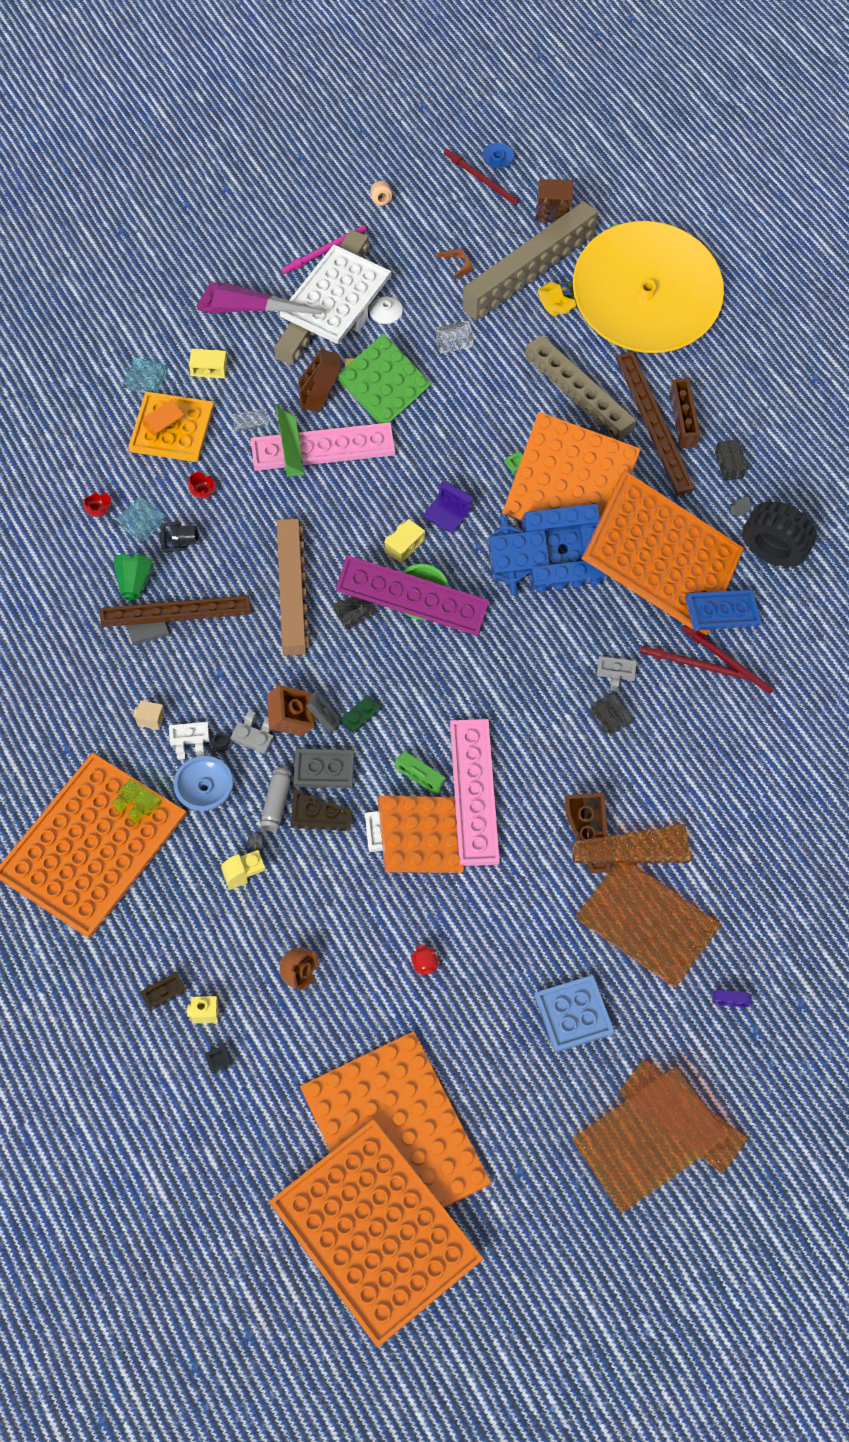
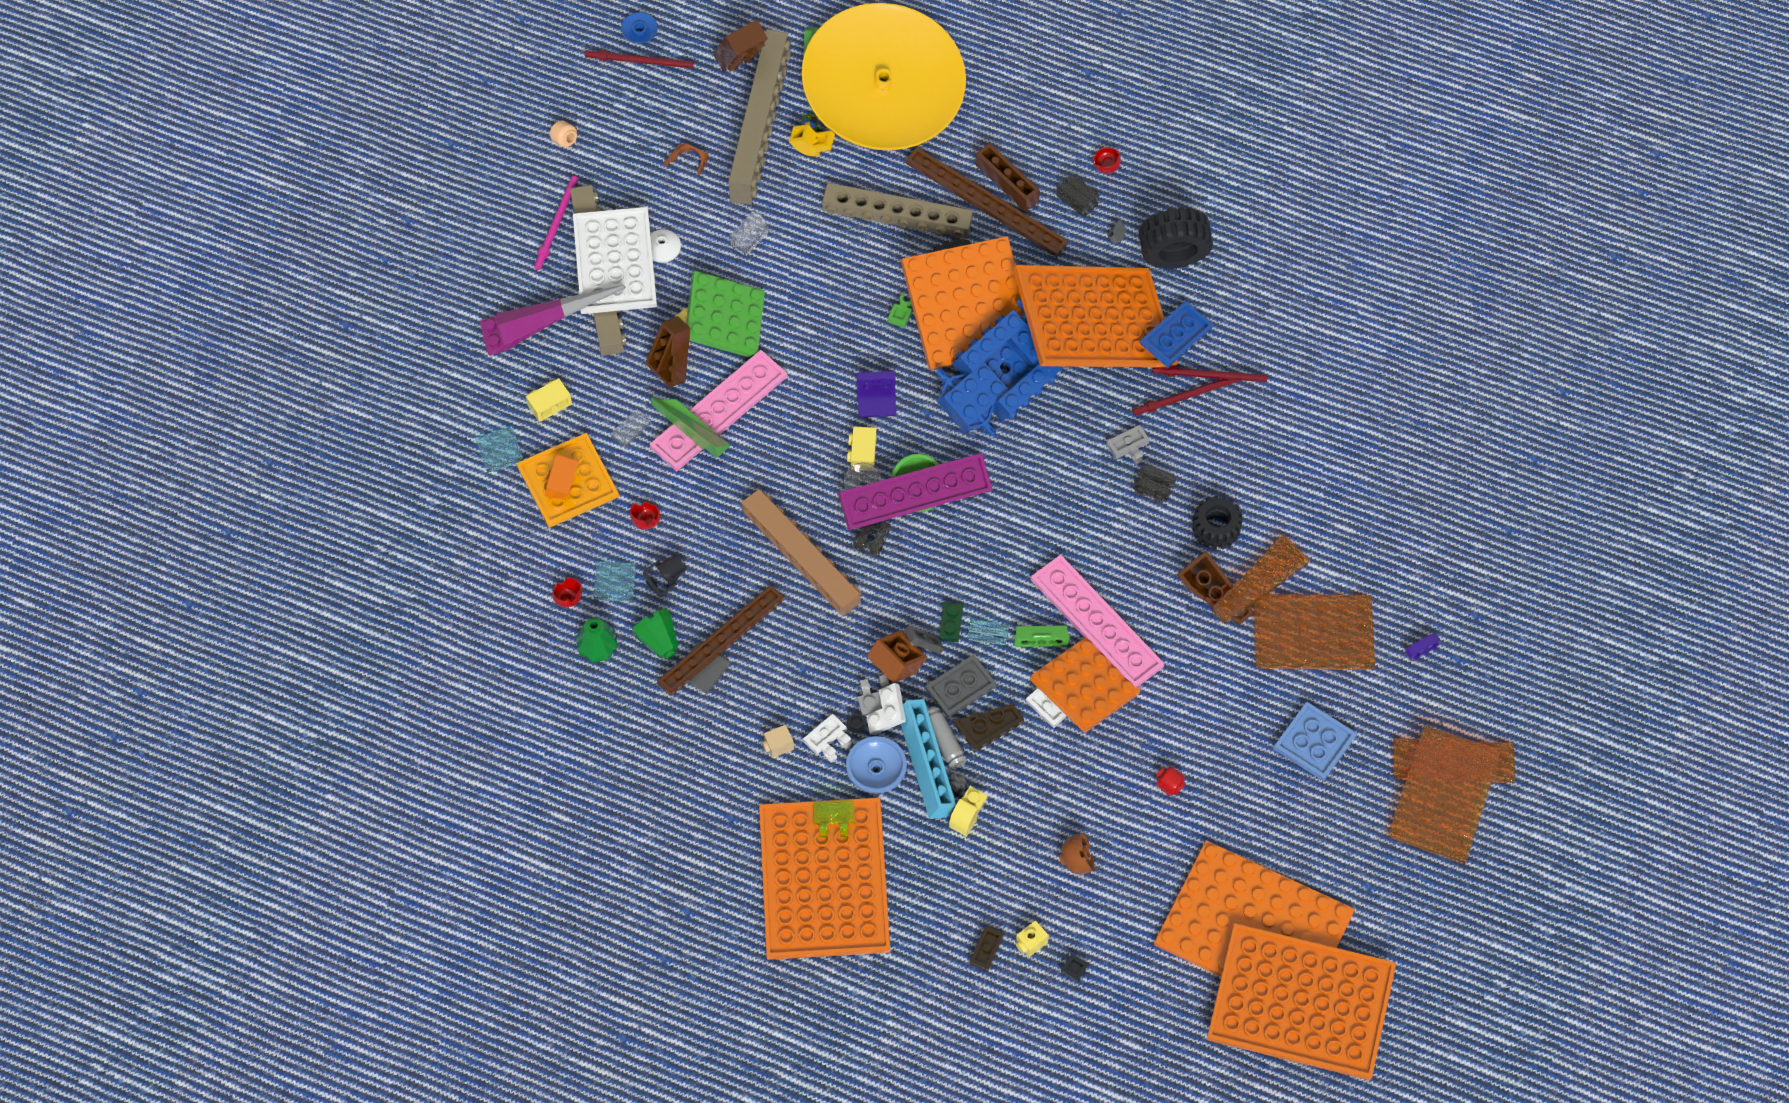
camera: 35 degrees left, 0 degrees up
none -> green cone [576,617,618,663]
none -> clear dish [843,463,882,490]
none -> white plate [866,683,906,735]
none -> medium azure brick [901,699,956,819]
none -> clear light blue tile [967,619,1009,645]
none -> red hair [1093,147,1121,174]
none -> black tyre [1192,495,1243,549]

